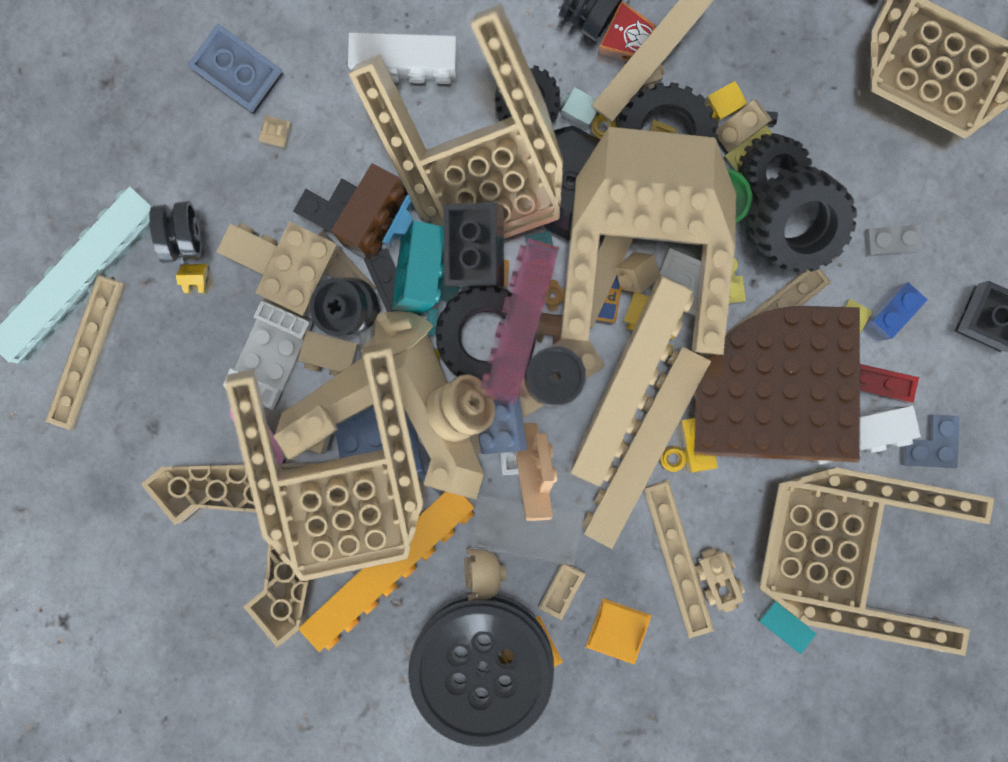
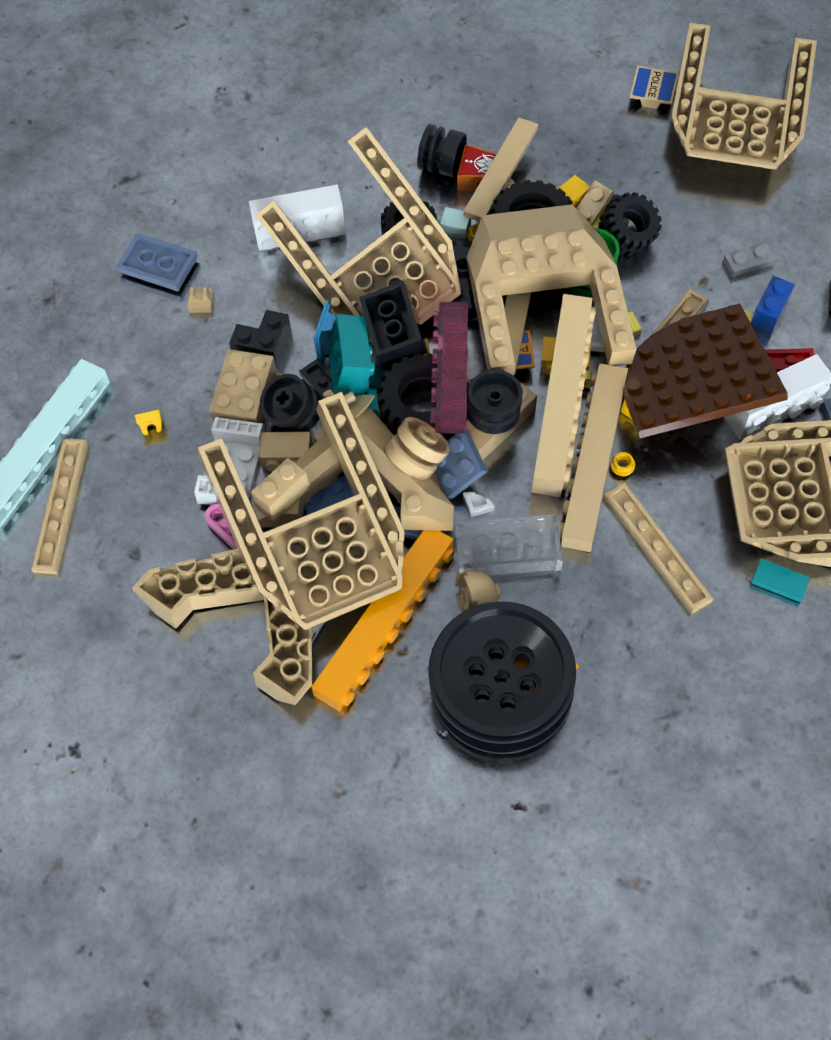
camera: 15 degrees left, 25 degrees down
black wheel [149,200,202,264] -> none
tan brick [216,223,277,275] -> none
reddish brown brick [331,163,409,260] -> none
light nougat bracket [515,423,557,521] -> none
yellow plate [537,280,565,311] -> none
tan plate [538,561,586,621] -> none
light orange piece [585,598,652,665] -> none
tan brick [615,252,660,293] -> none
yellow brick [679,417,718,473] -> none
tan brick [695,547,745,612] -> none
black tyre [748,166,857,273] -> none

